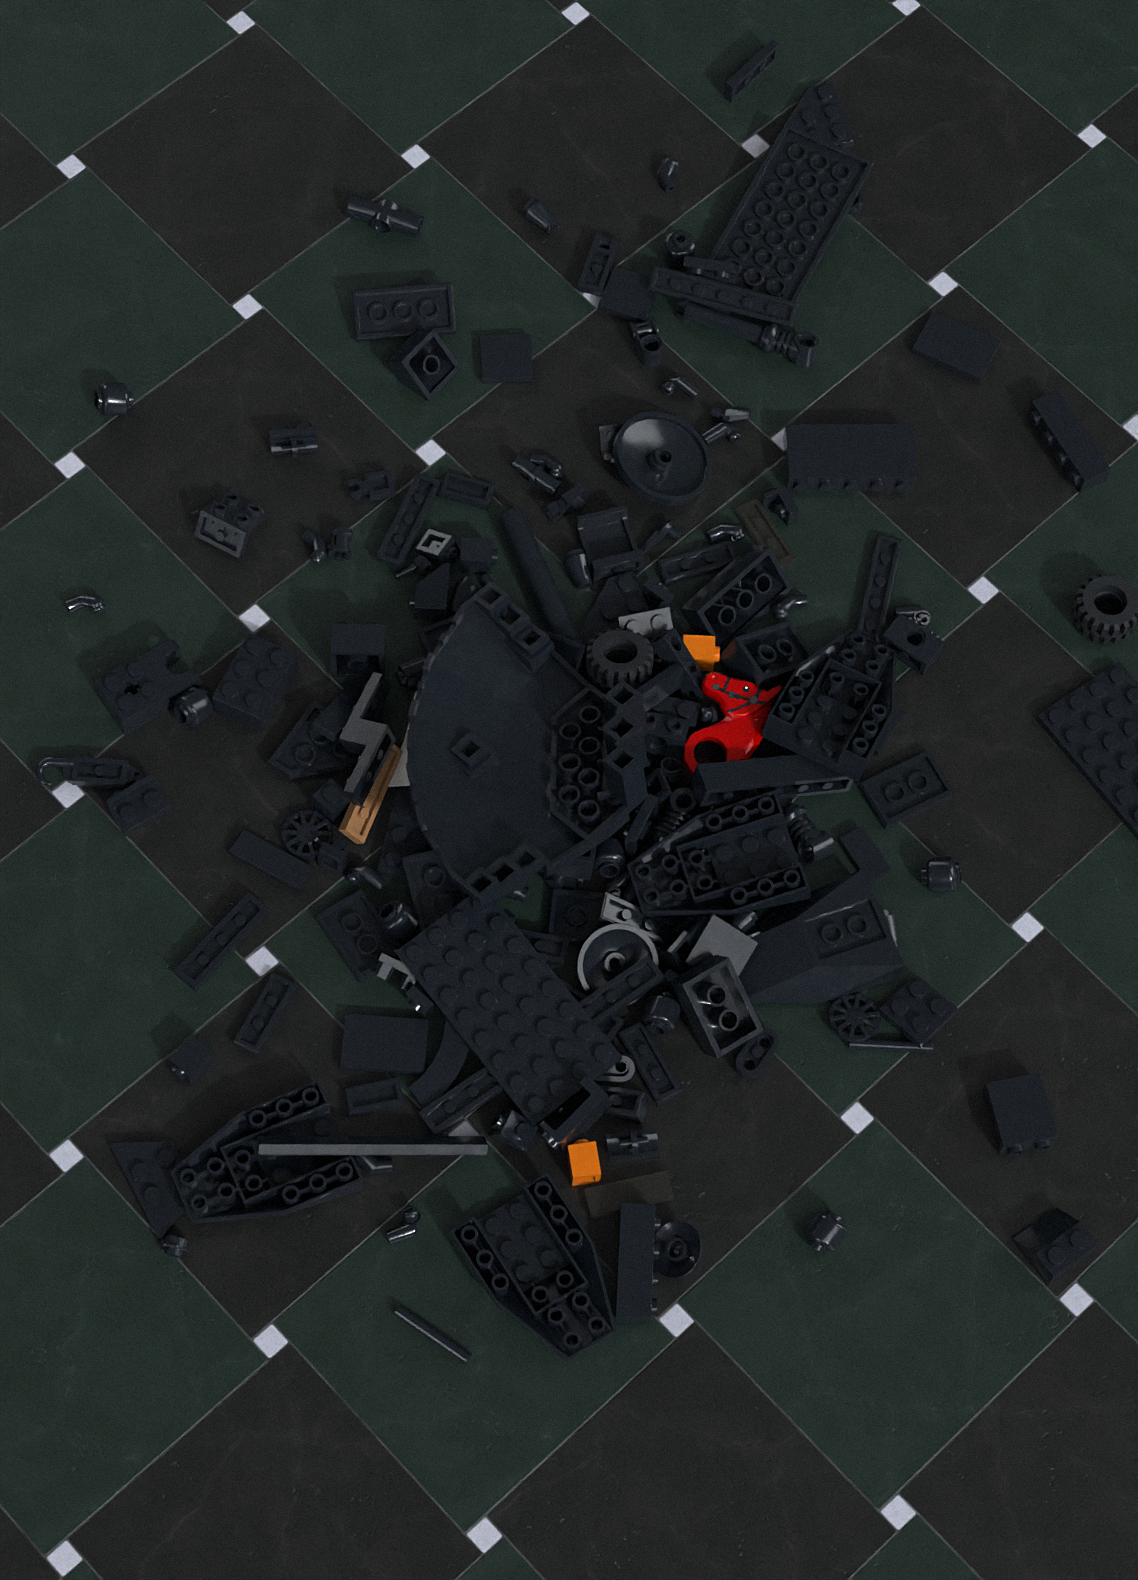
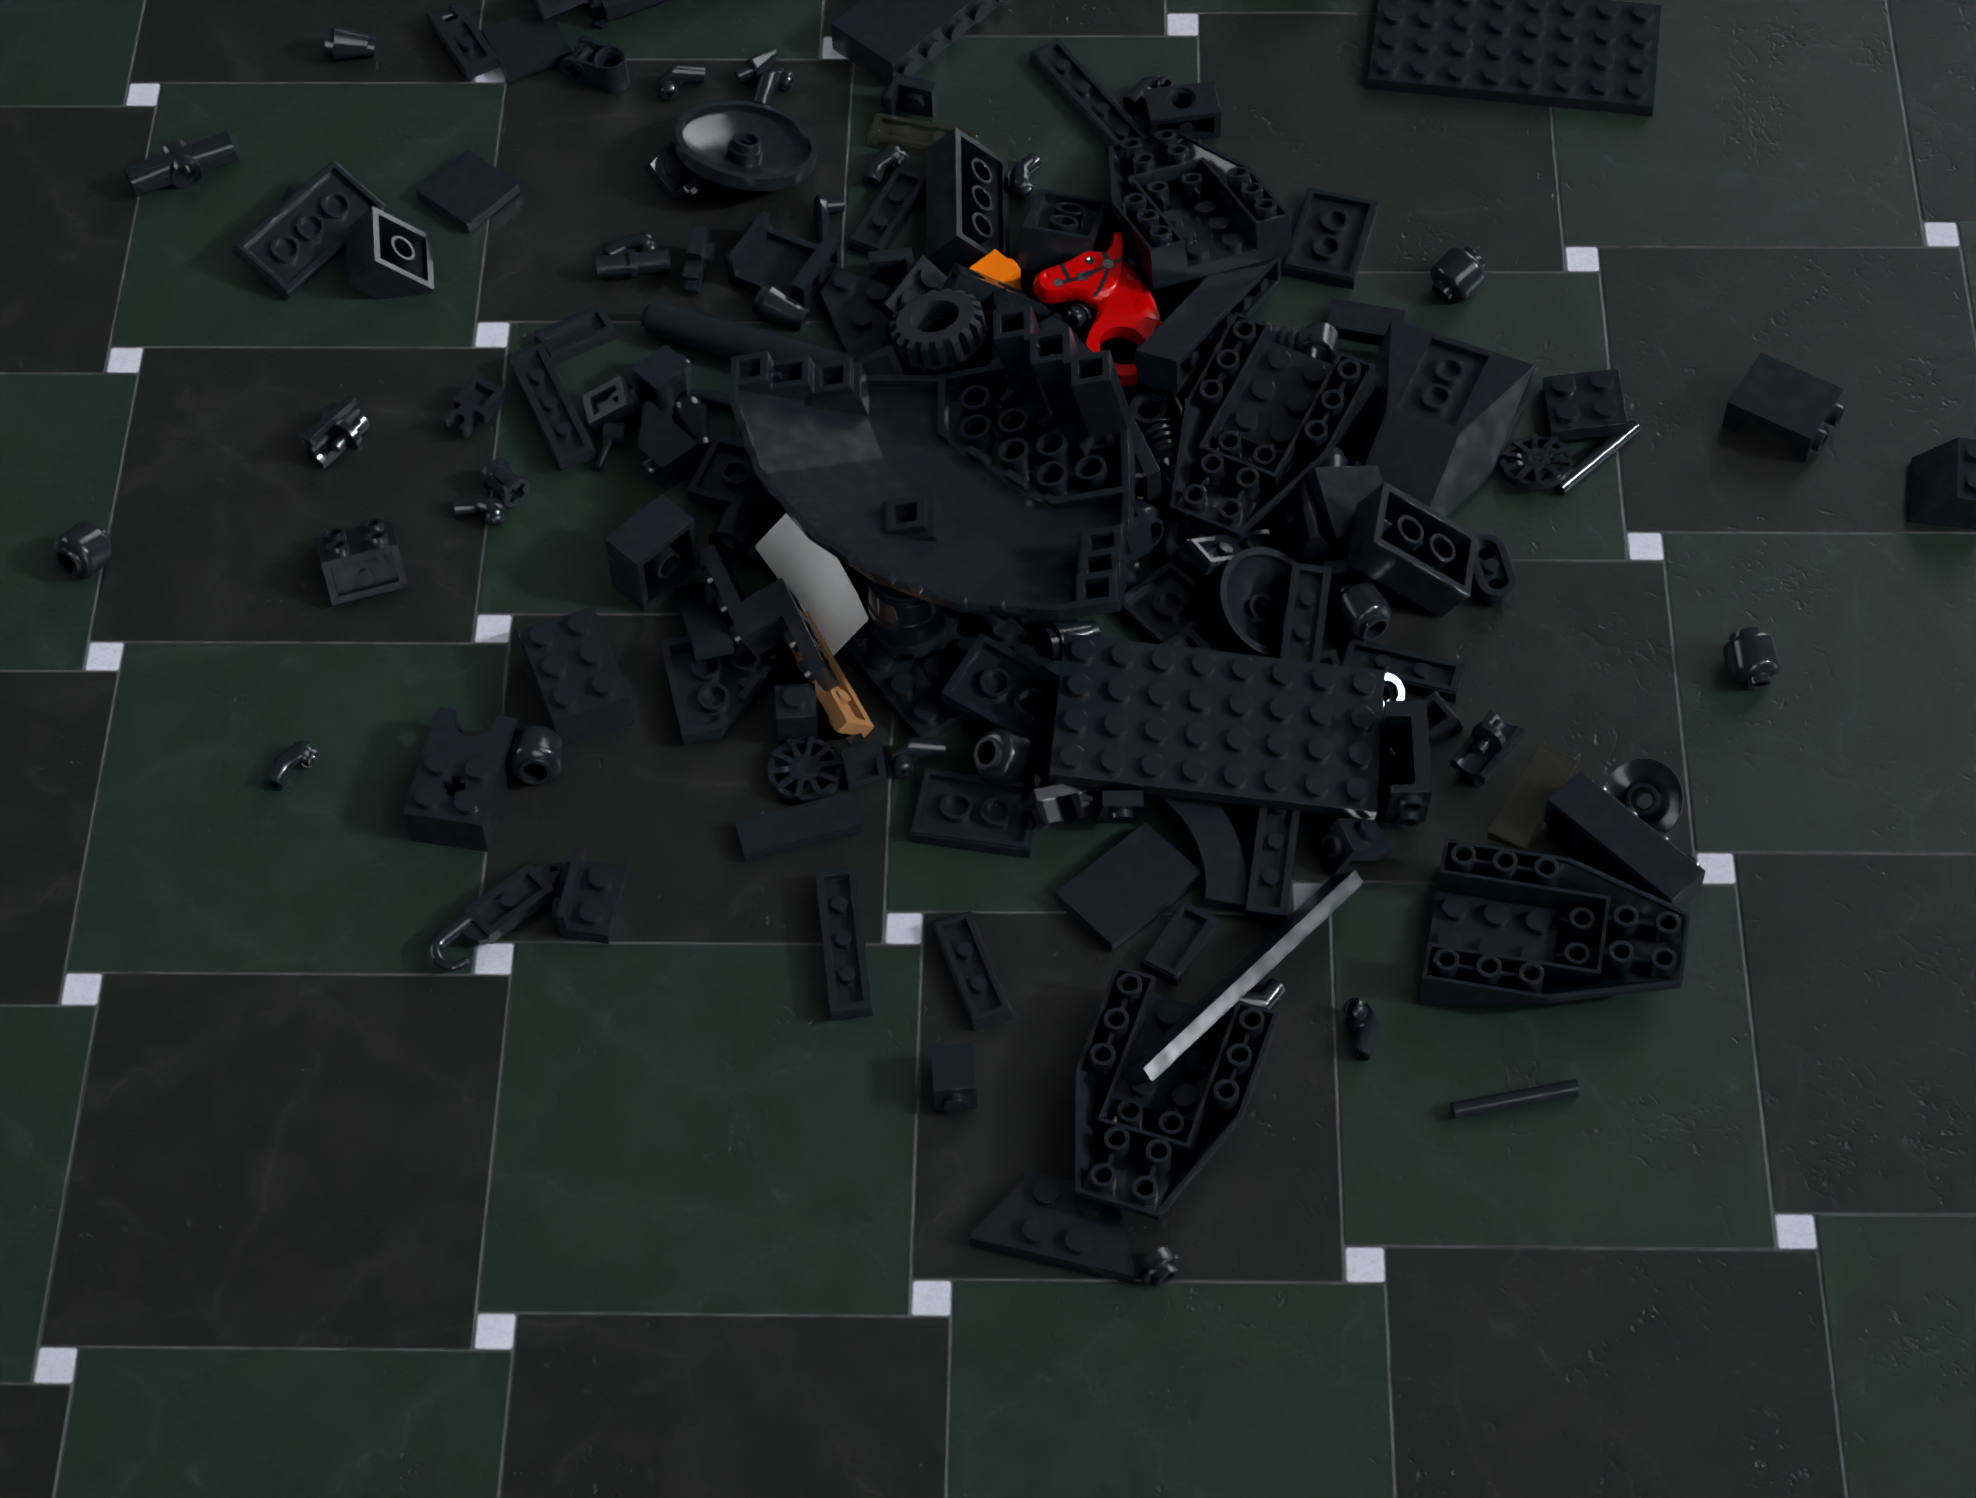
camera: 40 degrees left, 10 degrees down
orange brick [567,1139,601,1186] -> none

